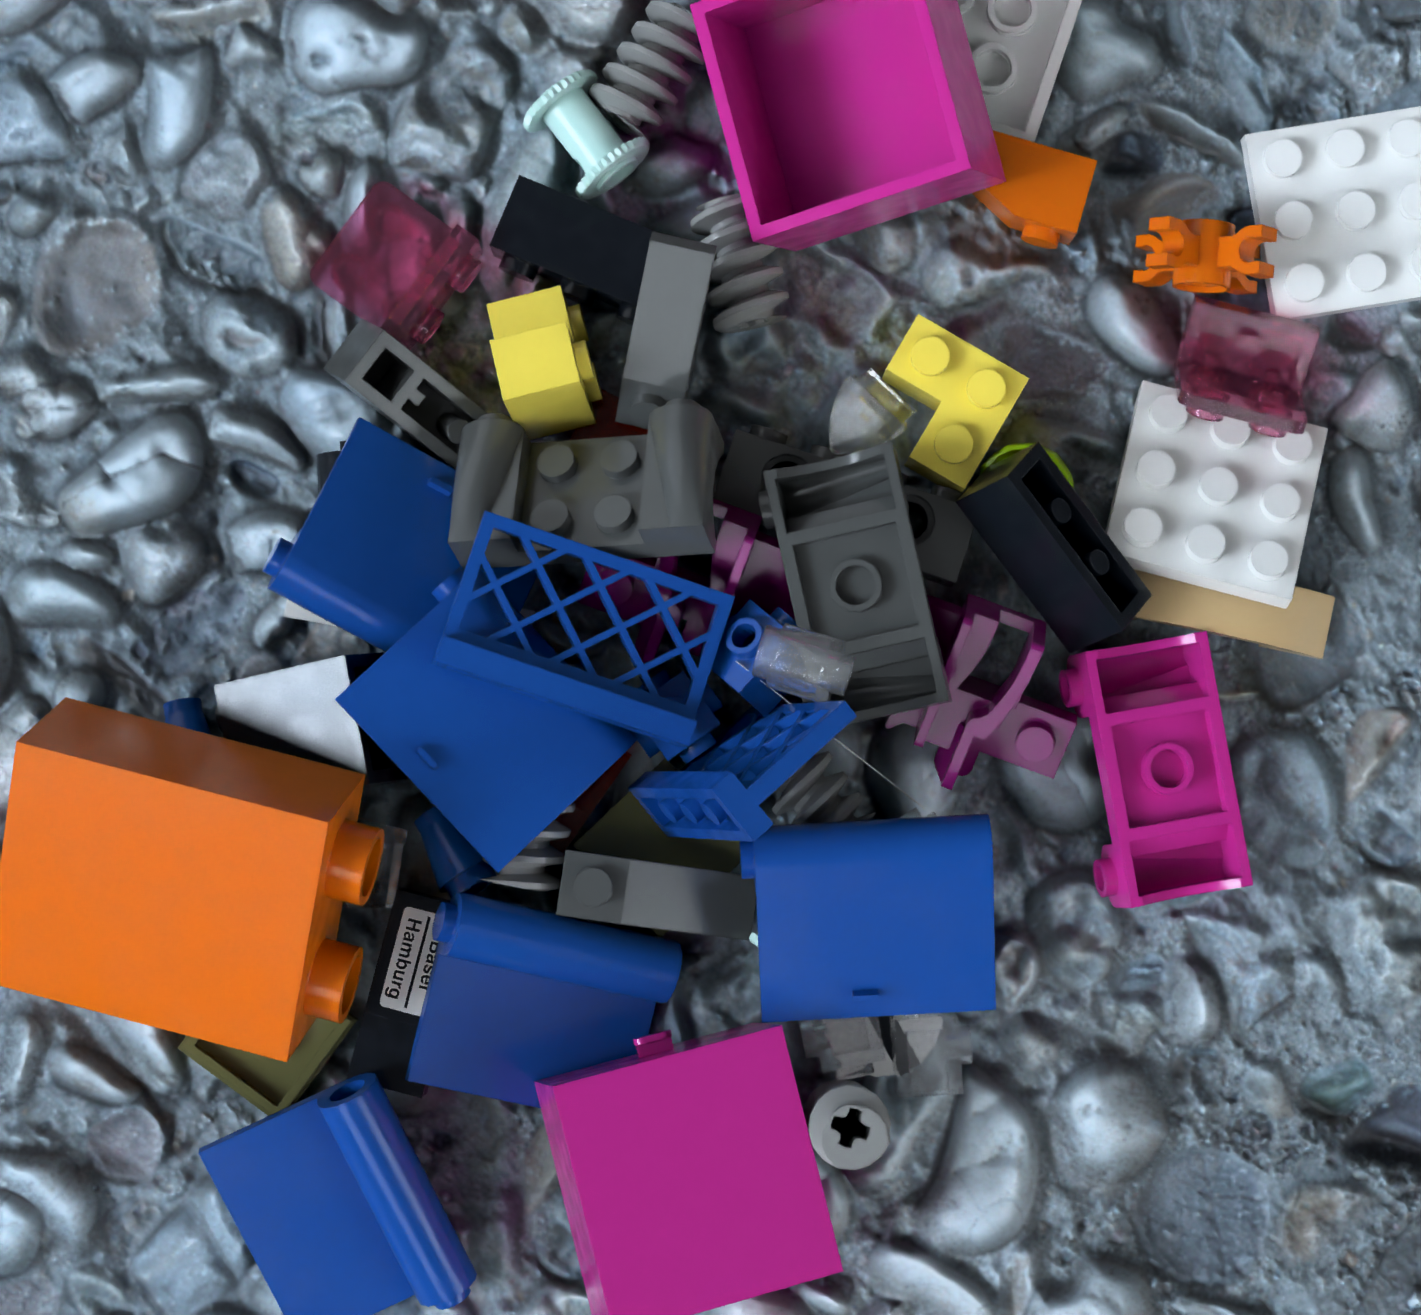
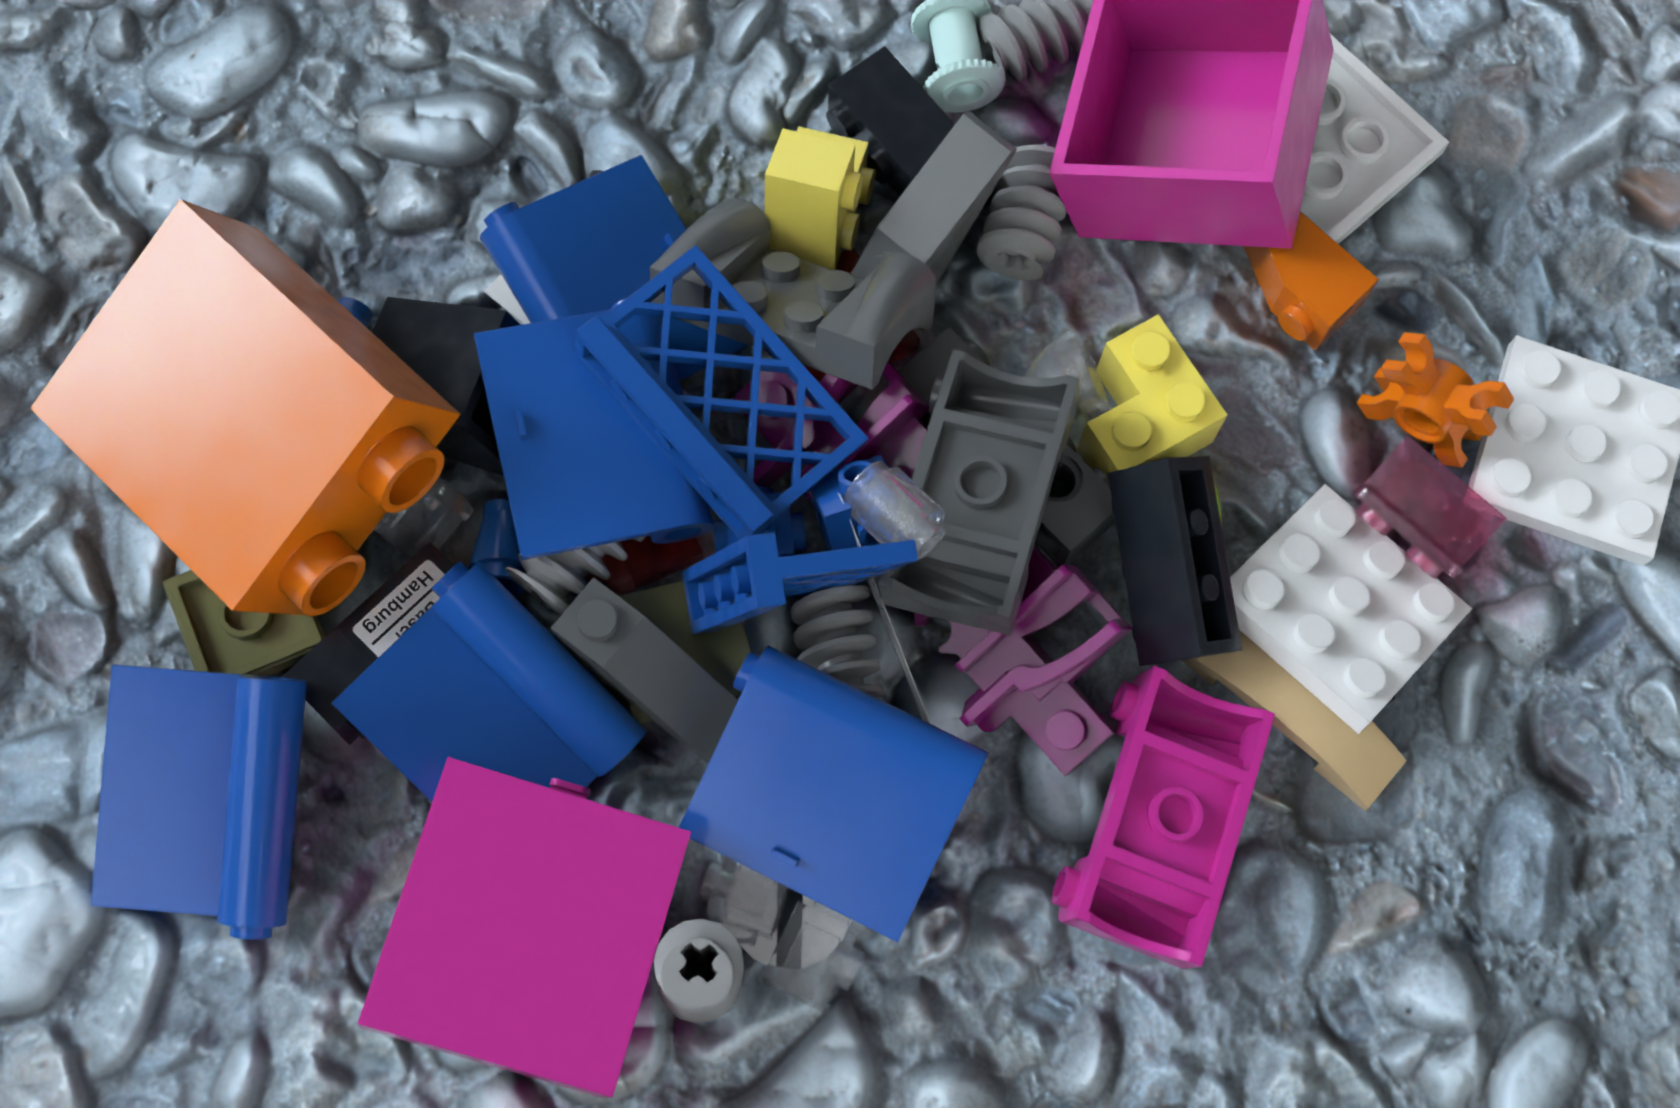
camera: 30 degrees right, 15 degrees down
clear pink bracket [310,181,483,351] -> none
dark grey slope [323,318,488,470] -> none

